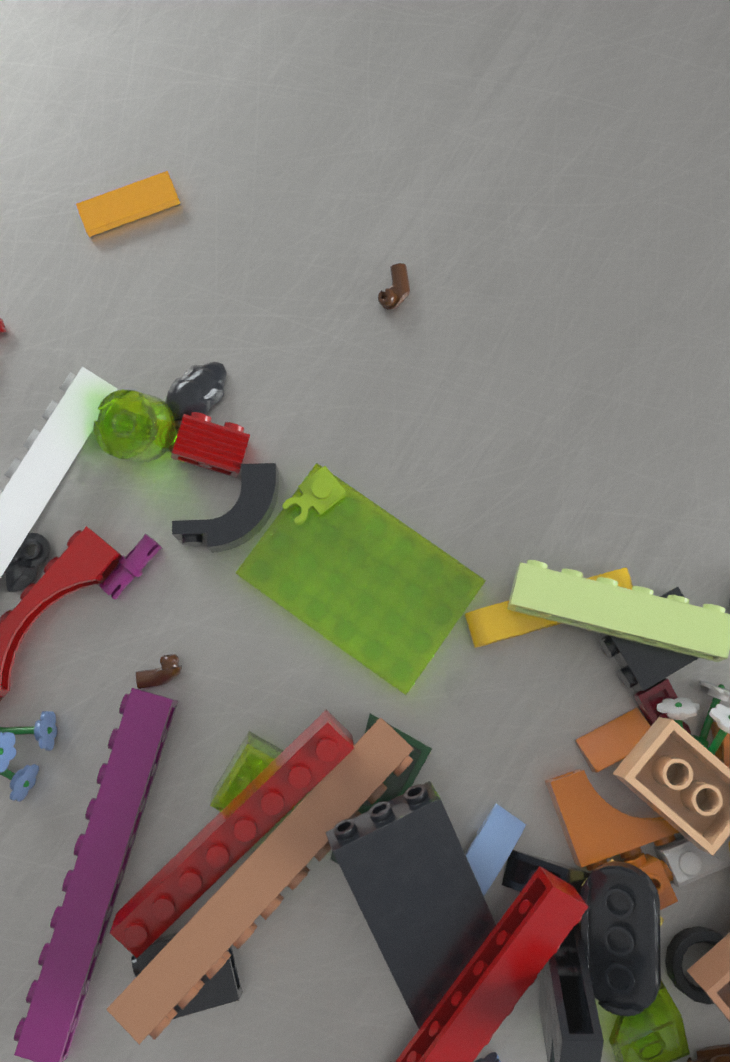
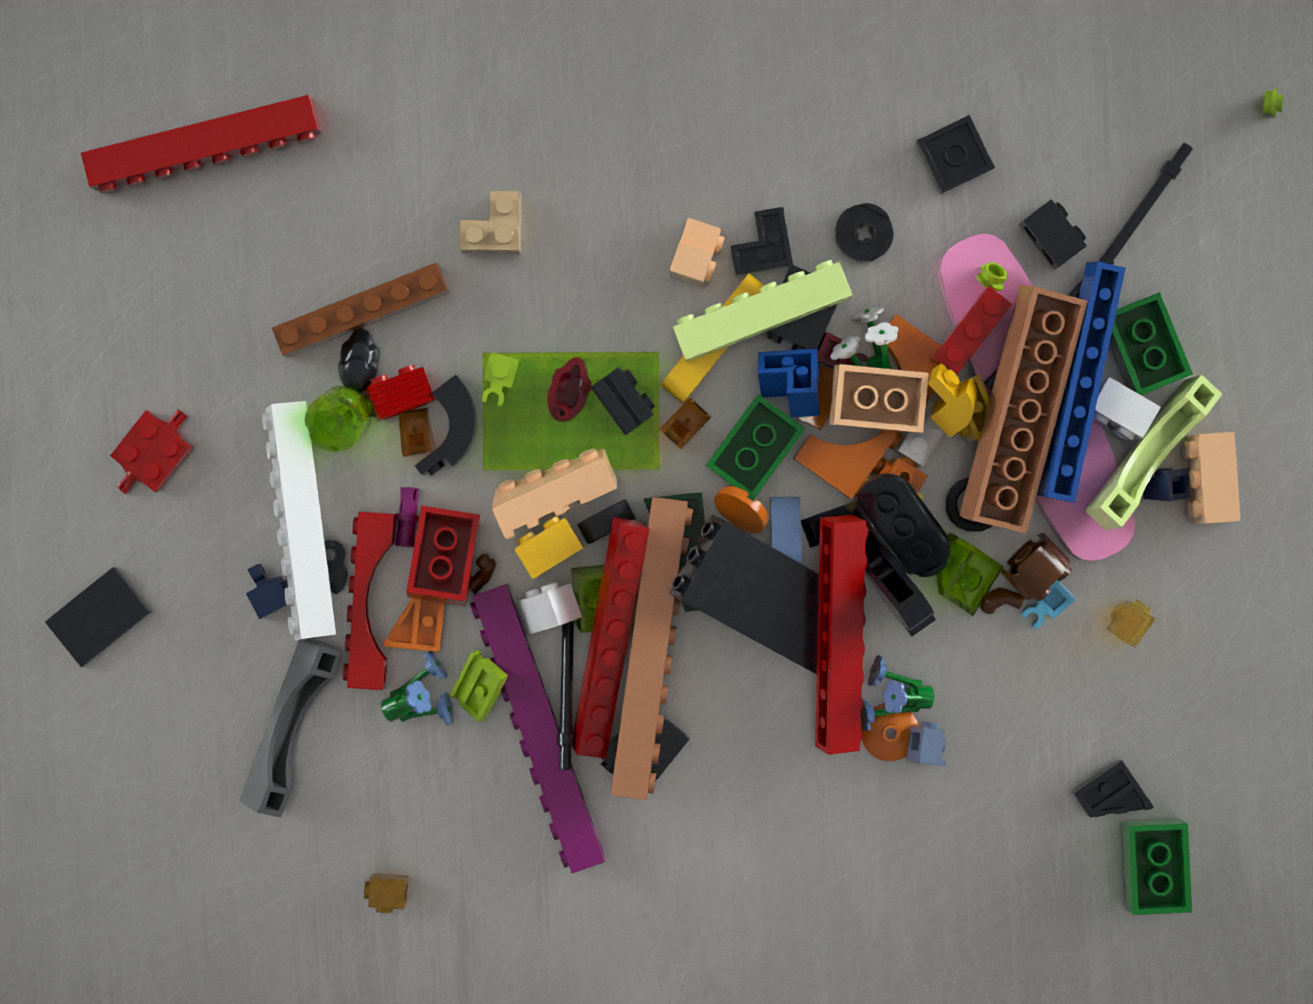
camera: 35 degrees left, 10 degrees up
light orange tile [76,171,180,237] -> none
reddish brown arm [378,263,410,310] -> none
none -> red brick [81,94,321,193]
none -> dark orange brick [272,263,450,357]
none -> orange wing [383,598,445,652]
none -> clear orange slope [399,408,436,458]
none -> red brick [406,505,481,607]
none -> lime plate [450,649,508,722]
none -> tan brick [460,191,521,254]
none -> light nougat wedge [491,448,617,540]
none -> yellow brick [514,516,584,579]
none -> white brick [516,582,582,635]
none -> dark red arm [547,357,592,422]
none -> black bar [557,620,575,771]
none -> black tyre [577,499,636,544]
none -> black brick [591,367,655,436]
none -> clear orange slope [659,398,711,450]
none -> light nougat brick [669,218,725,287]
none -> green brick [705,394,806,500]
none -> orange tile [714,486,769,533]
none -> black plate [730,207,793,276]
none -> blue brick [758,348,820,418]

